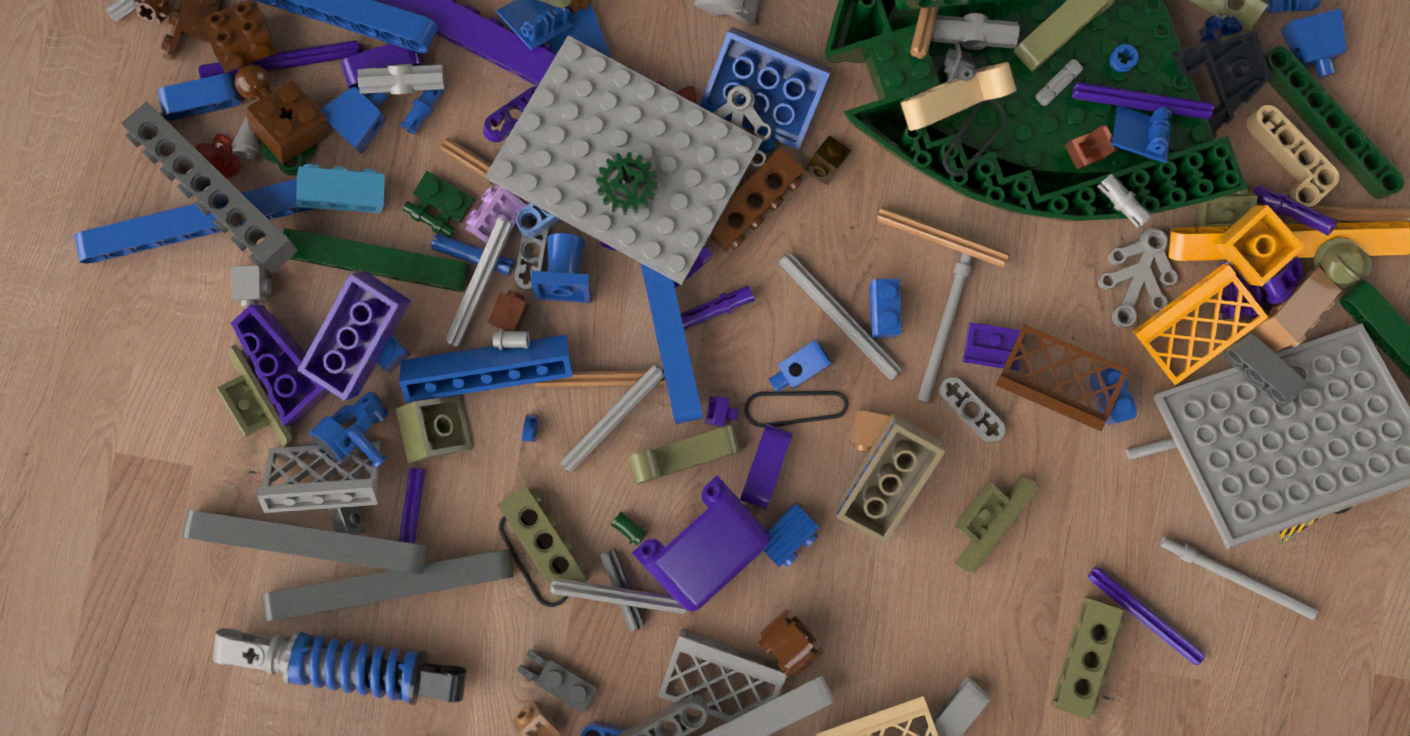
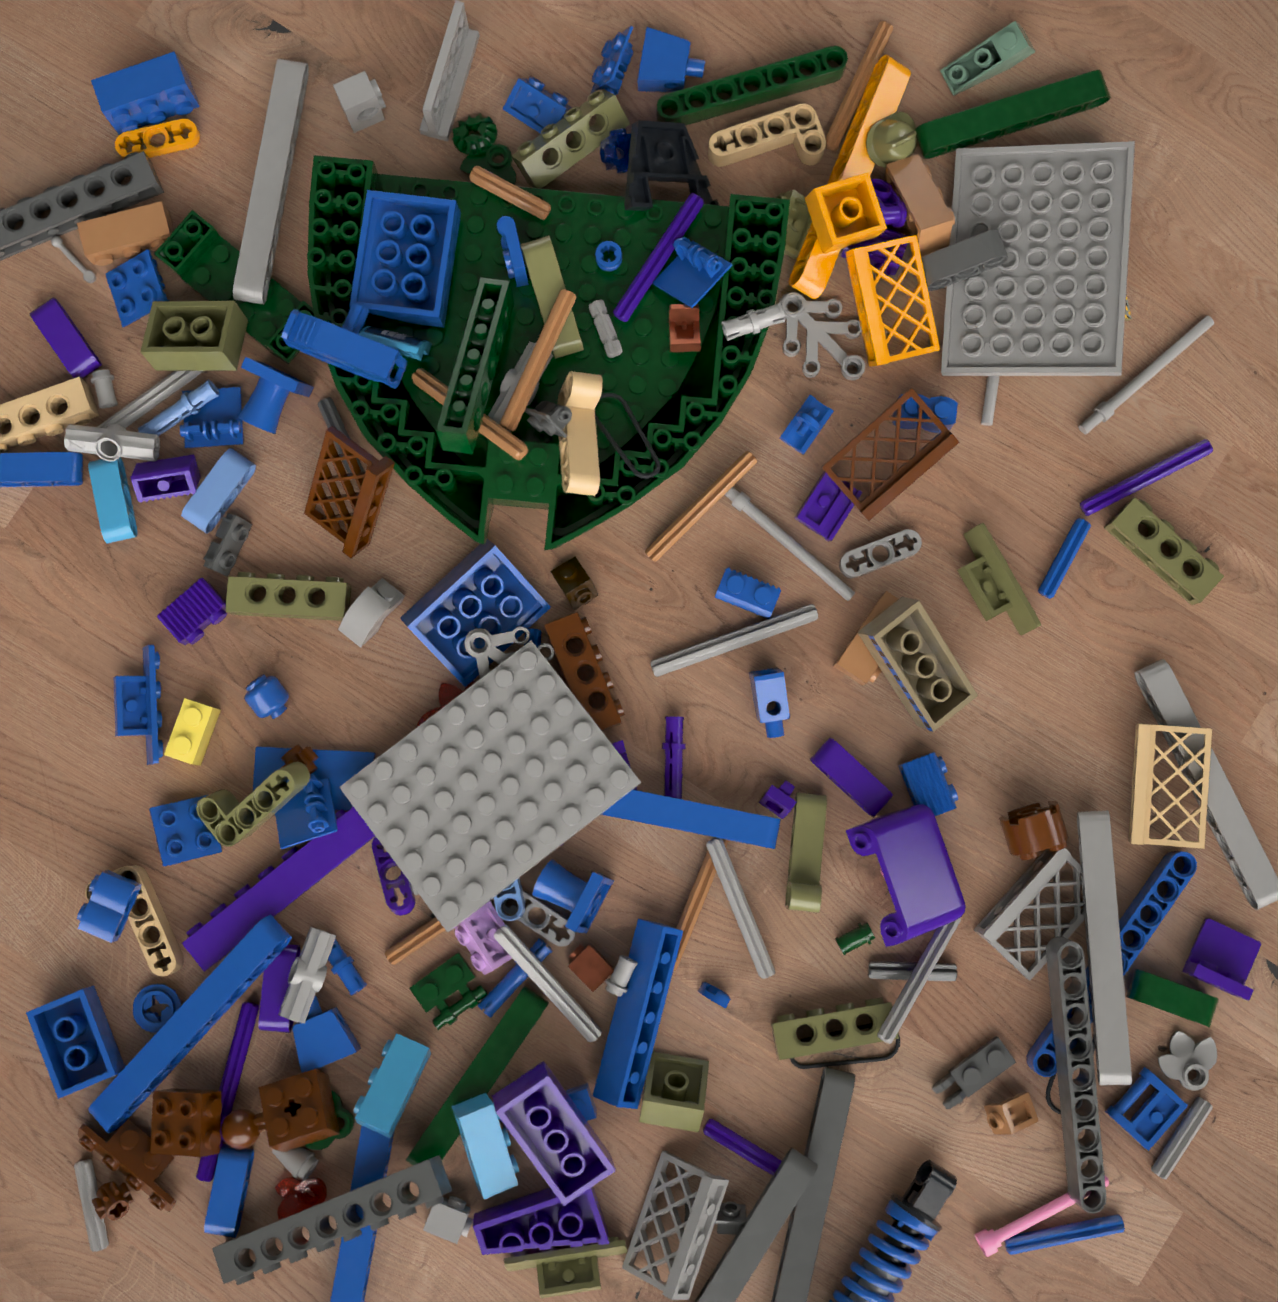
camera: 65 degrees left, 0 degrees up
blue piece [310,392,388,467] -> none
dark green gear [596,152,658,215] -> none
black piece [744,391,848,428] -> none
dark purple pin [1253,184,1337,236] -> none
none -> brick [452,1093,519,1199]
none -> medium nougat axle [500,289,576,431]
none -> blue hips [780,395,834,455]
none -> blue axle [1038,518,1091,599]

